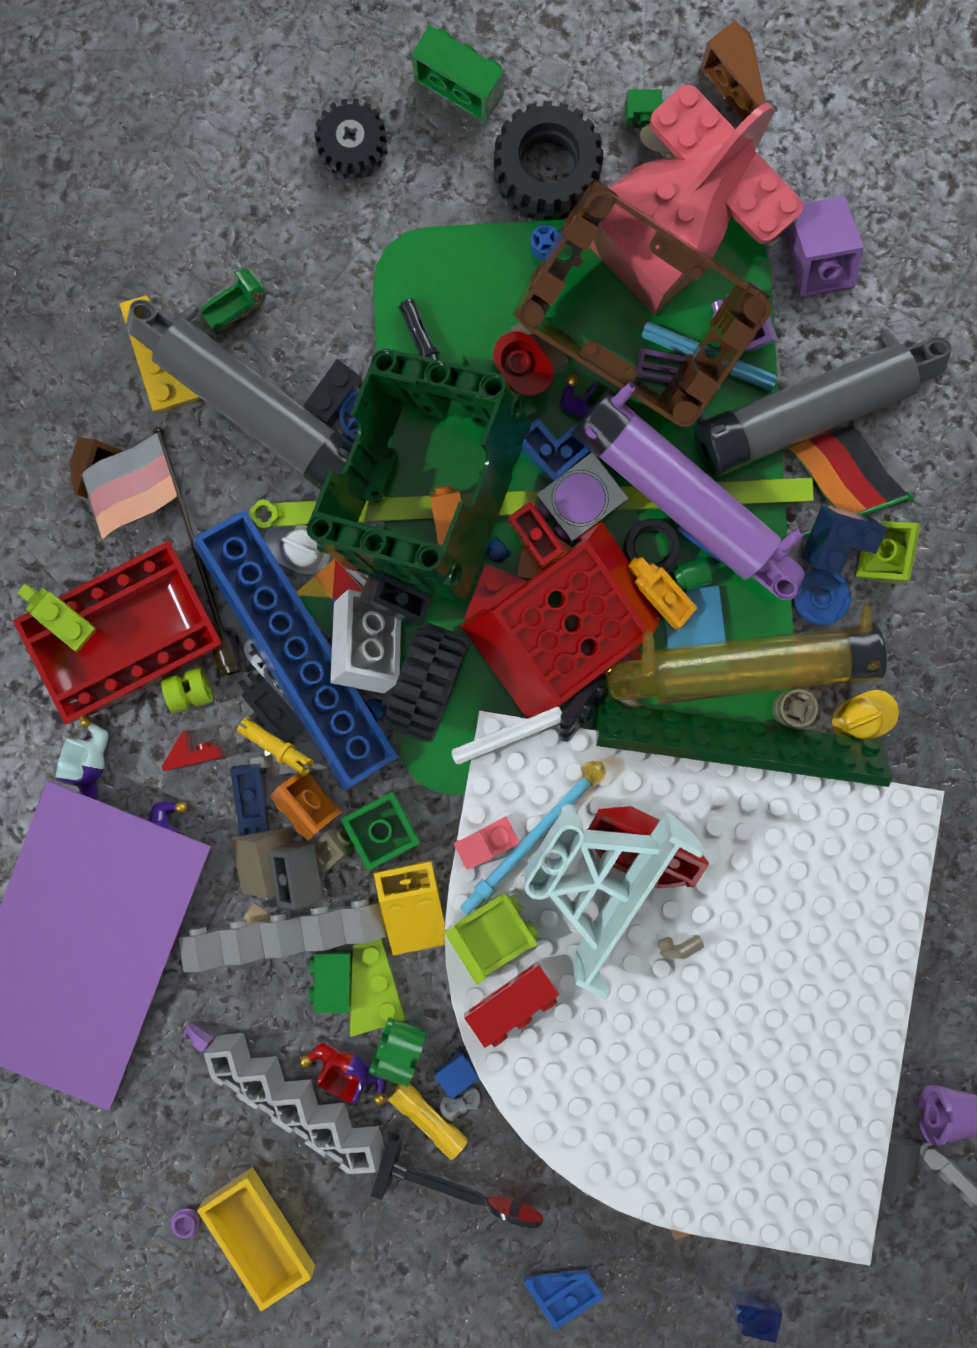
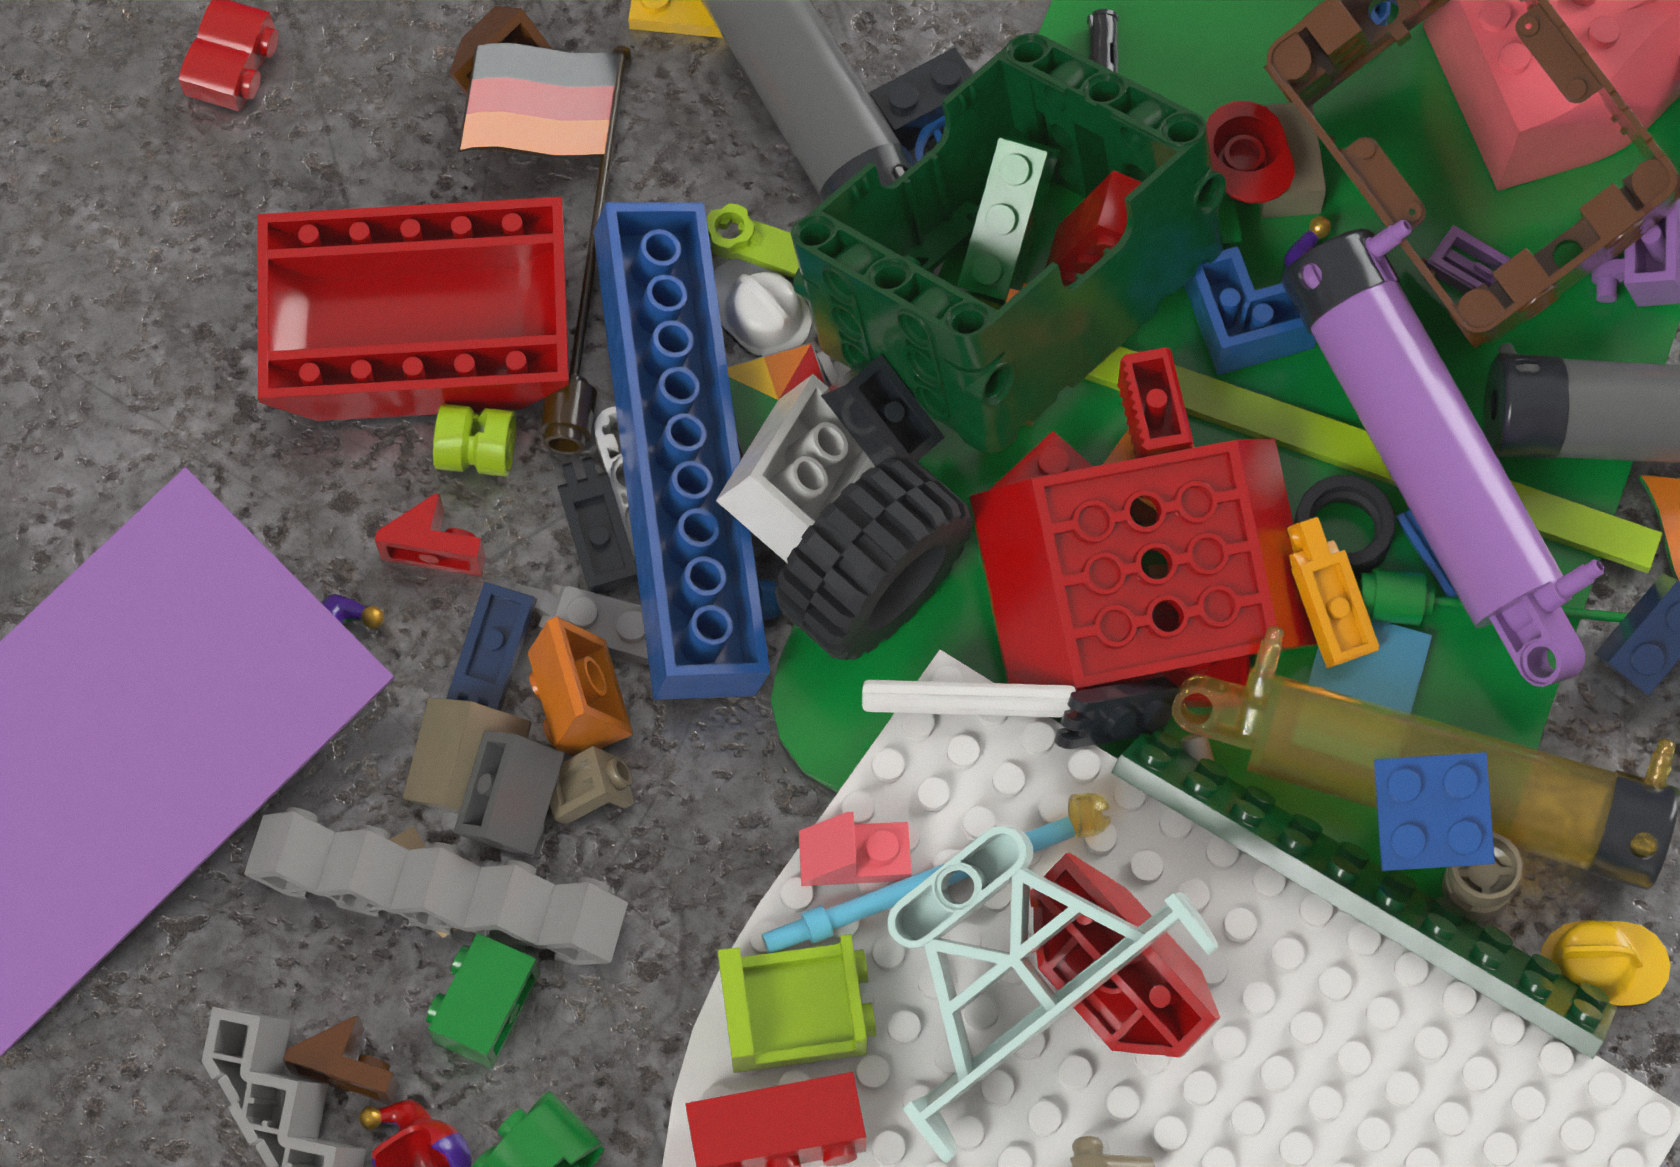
camera: 25 degrees right, 20 degrees down
lime hinge [17,584,97,652] -> none
light aqua piece [55,716,109,800] -> none
medium lavender tile [183,1022,214,1052] -> none
yellow pin [237,717,314,776] -> none
green brick [341,790,421,871] -> none
lime wing [350,938,406,1037] -> none
yellow slope [374,859,445,956] -> none
blue hinge [485,536,511,562] -> none
panel [535,453,628,545] -> none
medium azure axle [642,322,777,391] -> none
blue tile [793,569,851,626] -> none
none -> reddish brown slope [283,1016,400,1106]
none -> brick [957,136,1060,301]
none -> red brick [1045,170,1142,286]
none -> blue brick [1373,752,1495,871]

